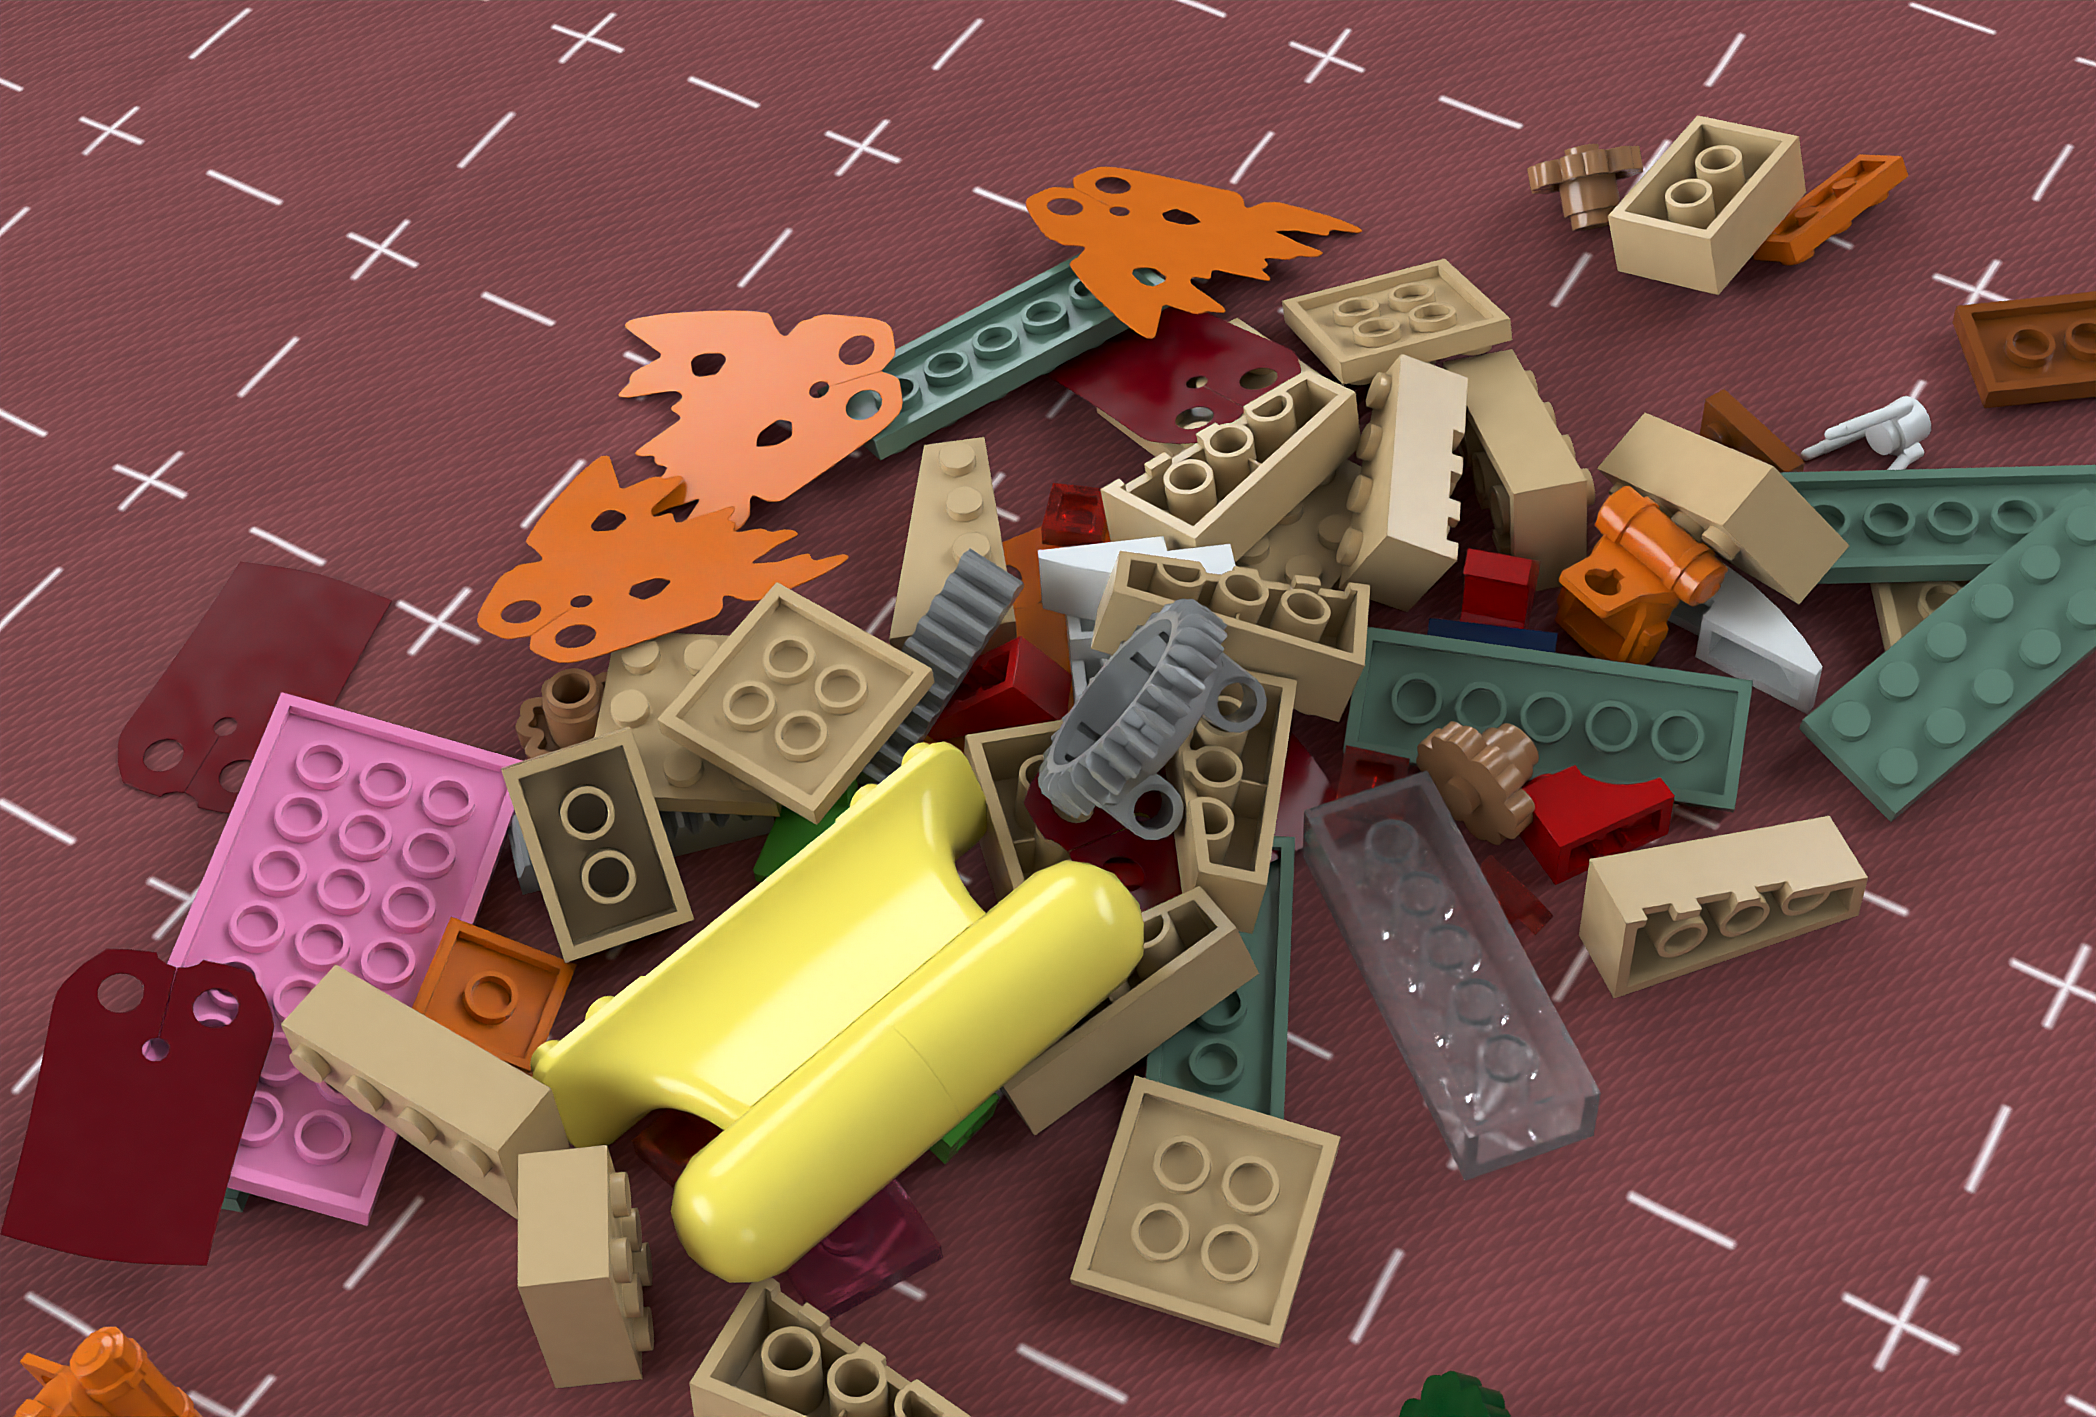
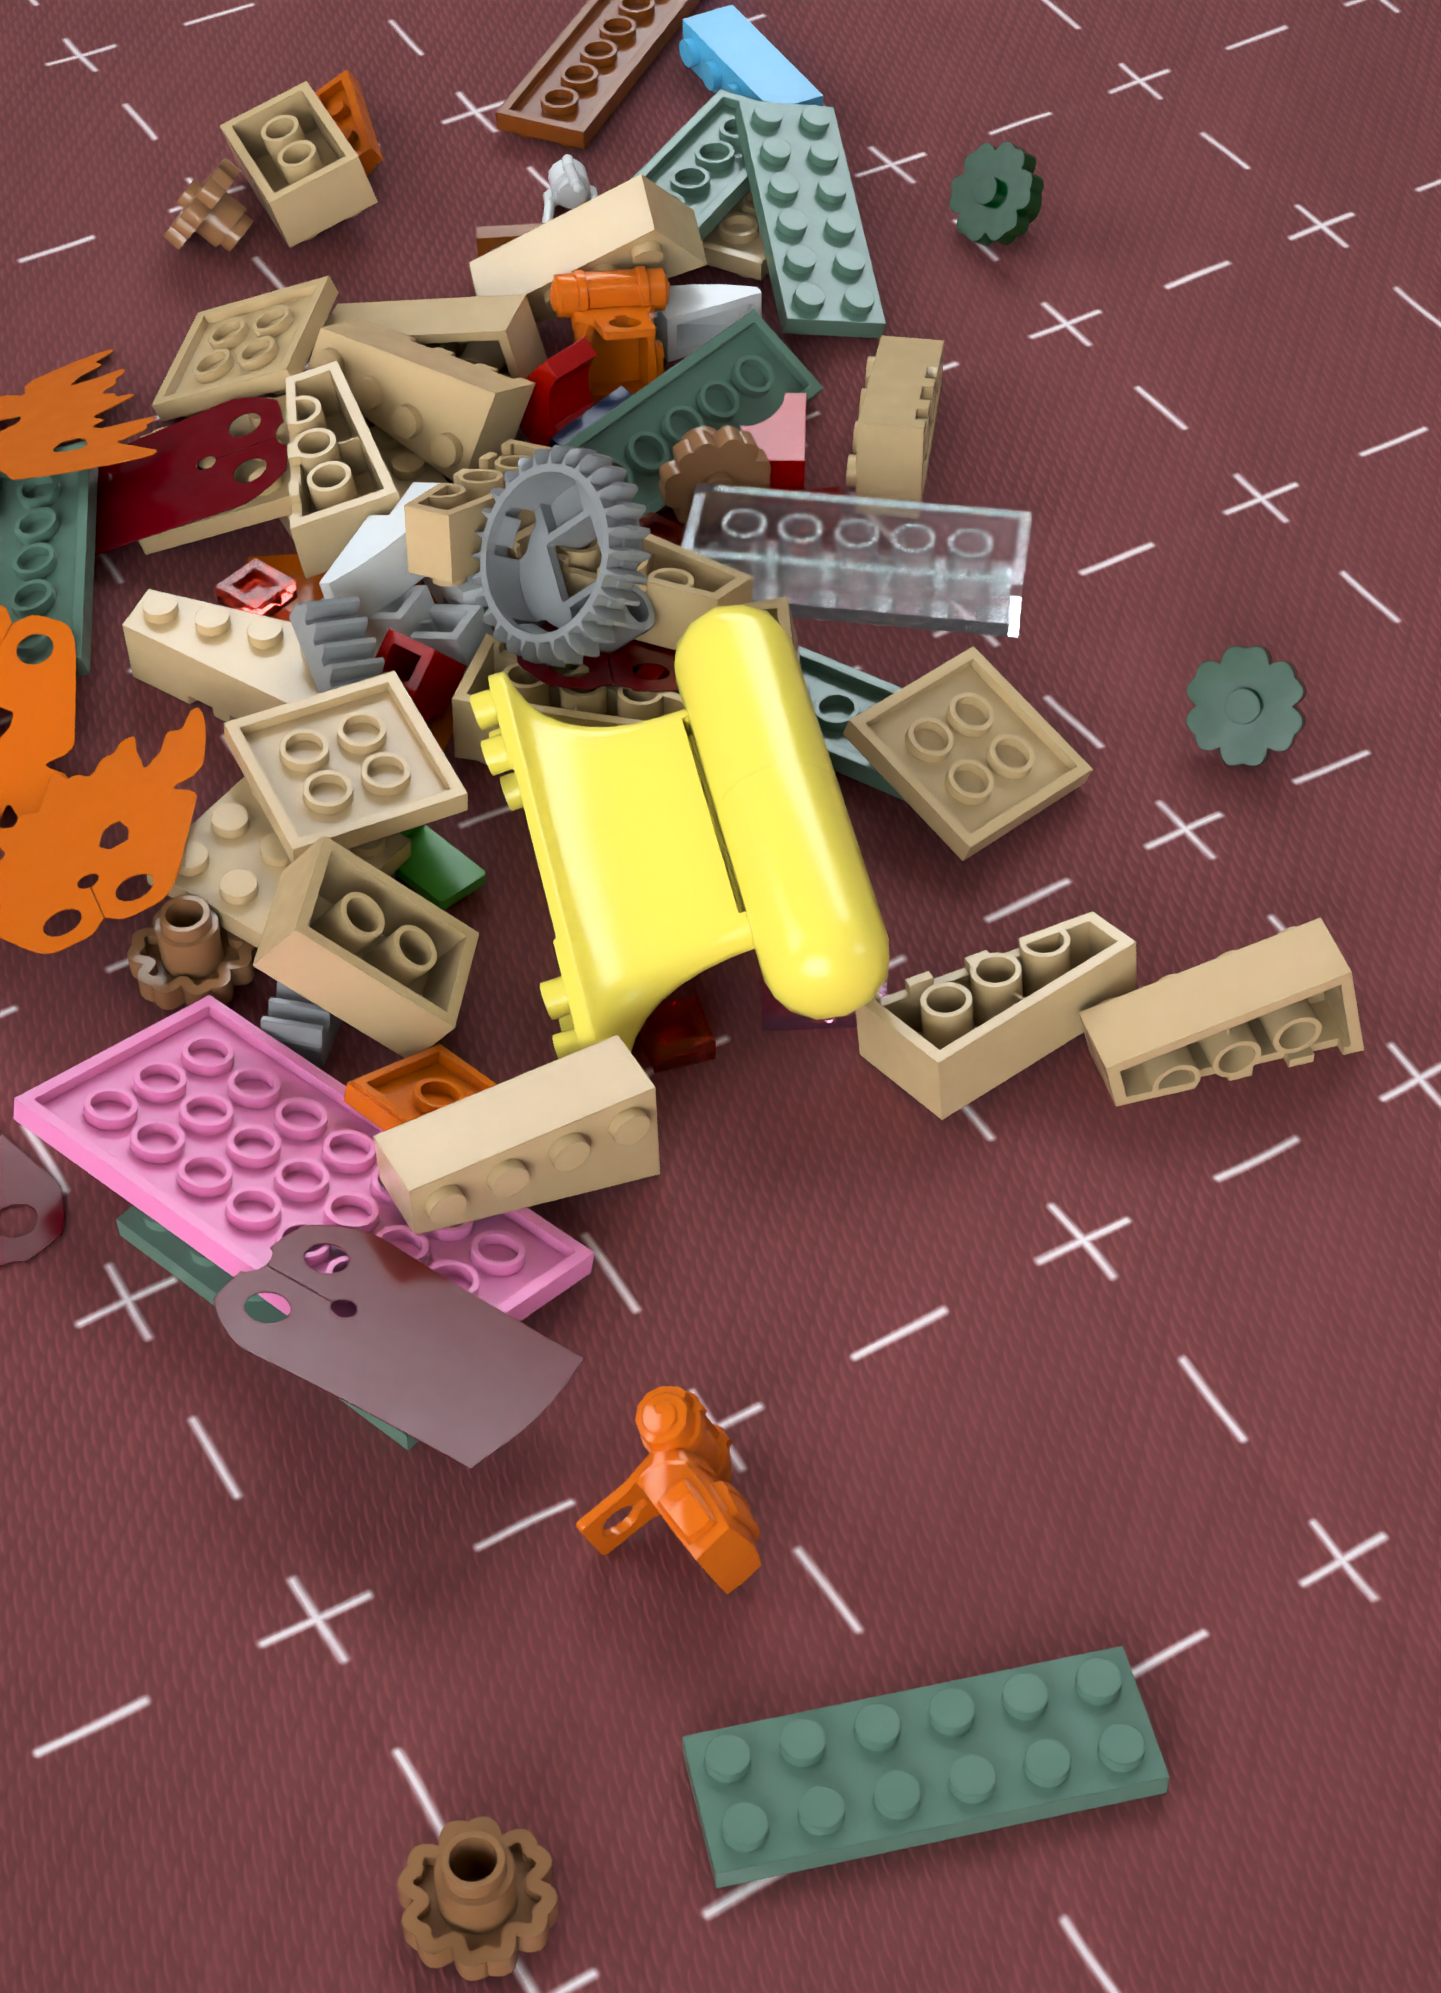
camera: 65 degrees left, 5 degrees down
tan brick [518,1145,654,1388] -> none

